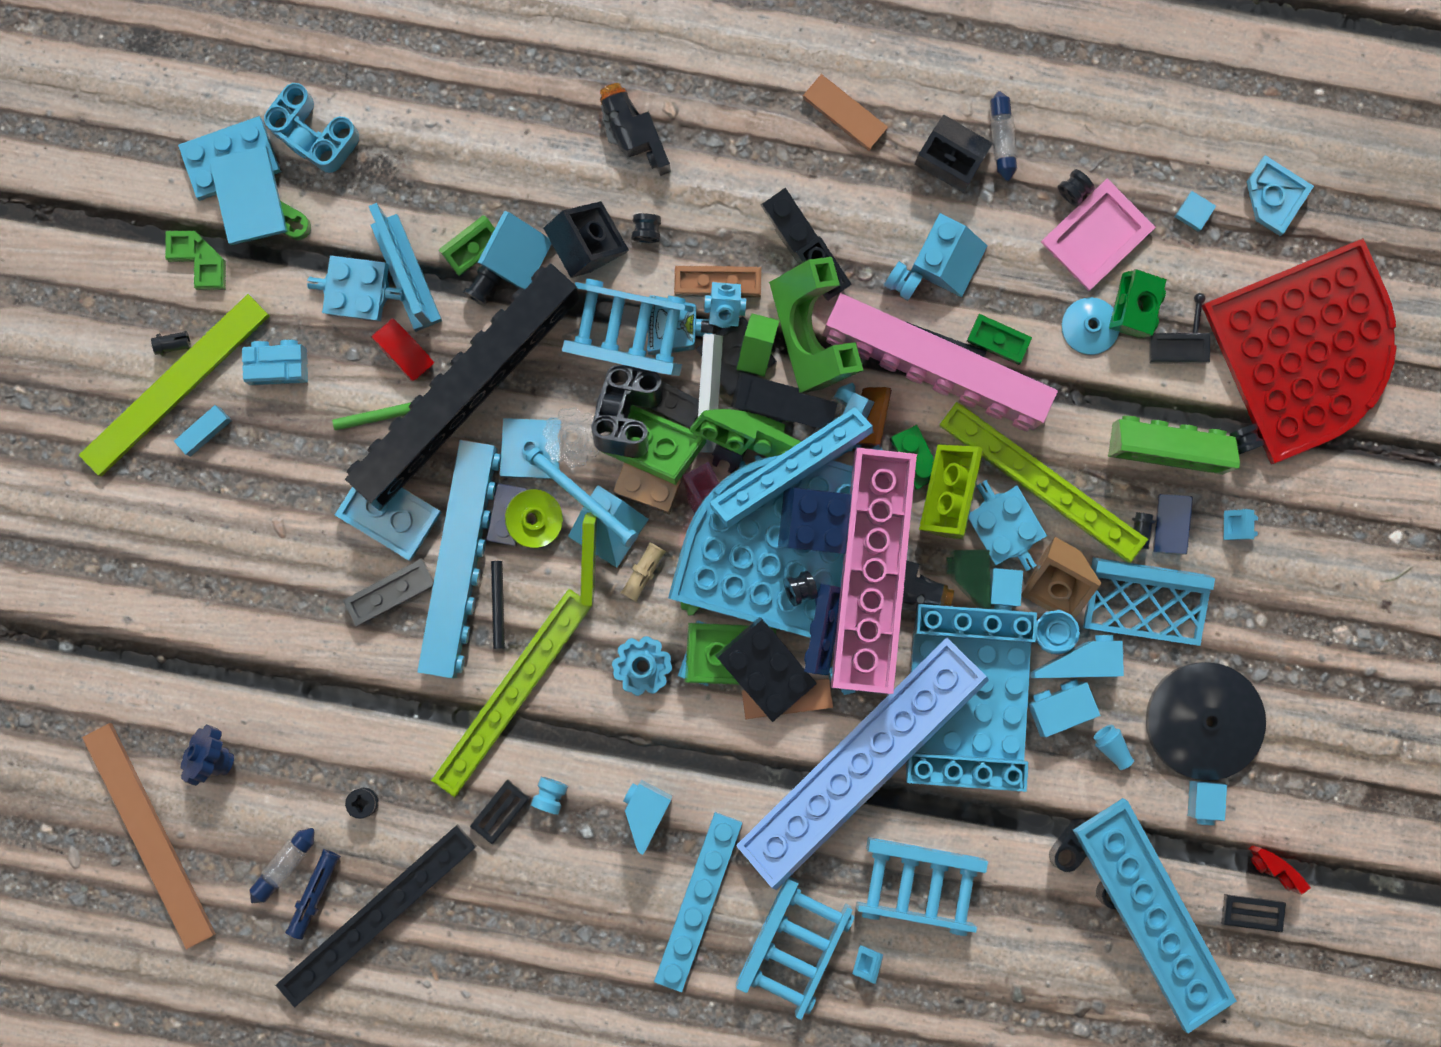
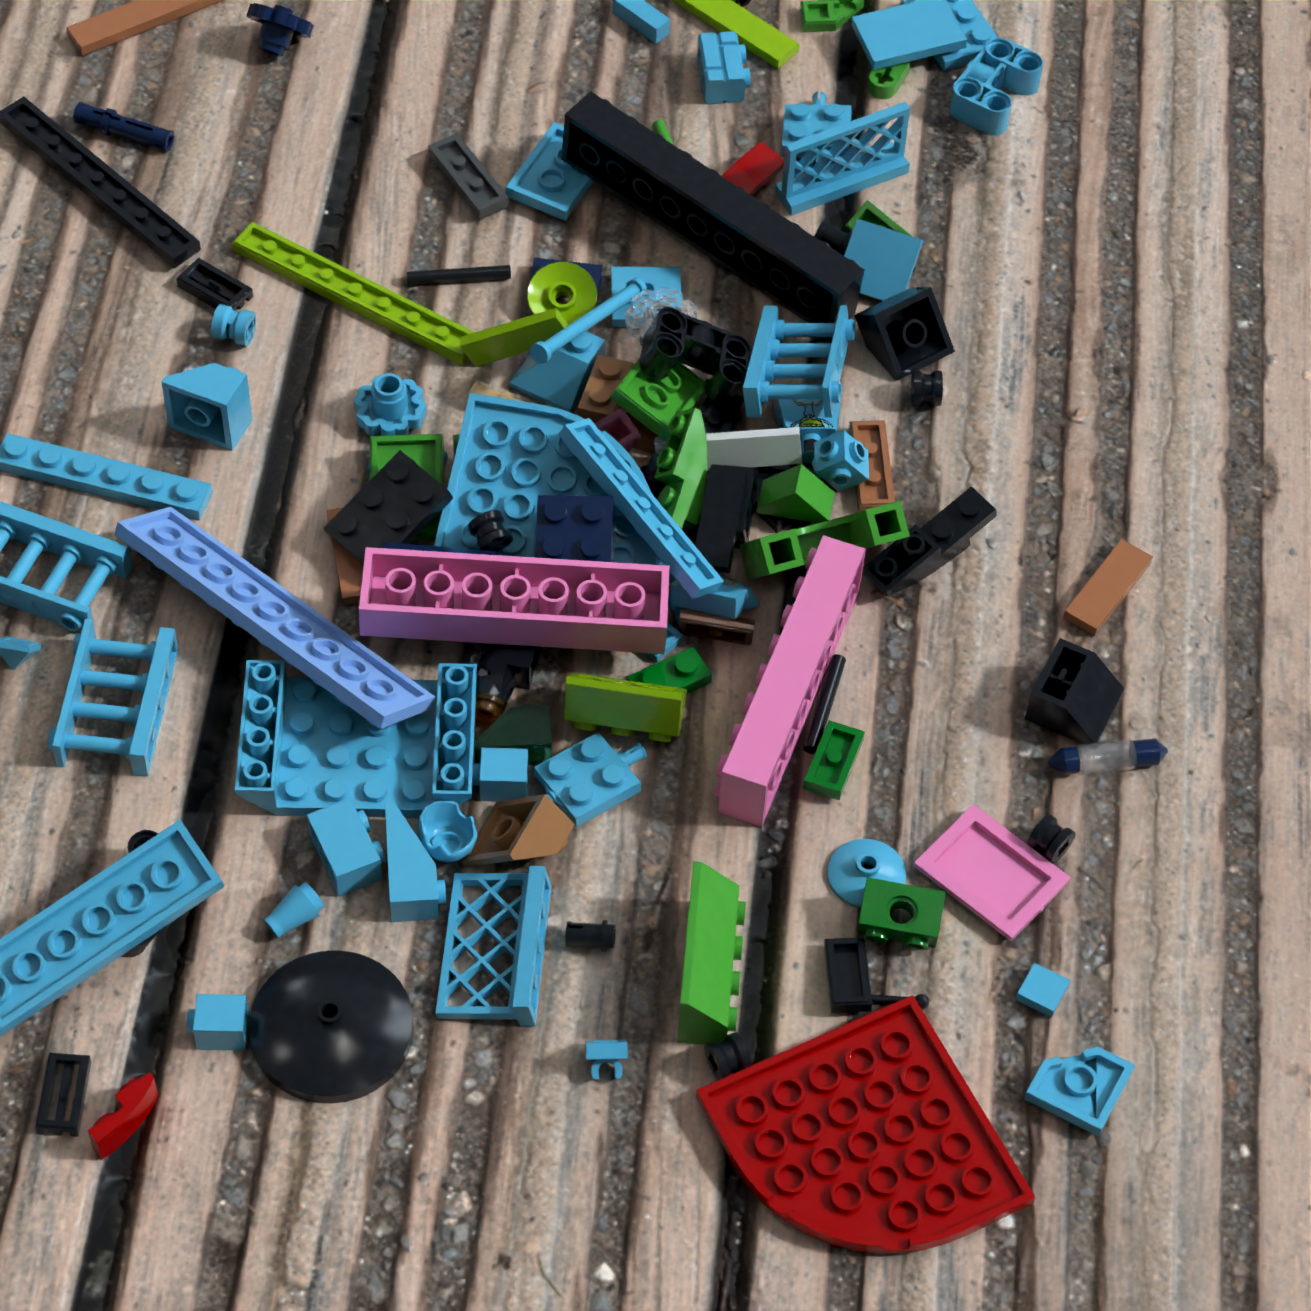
camera: 85 degrees right, 30 degrees down
piece [249,828,315,903] -> none
black wheel [345,787,379,819] -> none
medium azure brick [417,440,501,678] -> none
black plate [600,83,671,176] -> none
medium azure wheel [883,261,923,301] -> none
medium azure slope [910,213,988,297] -> none
lime tile [939,402,1148,564] -> none
dark blue slope [1153,494,1193,555] -> none

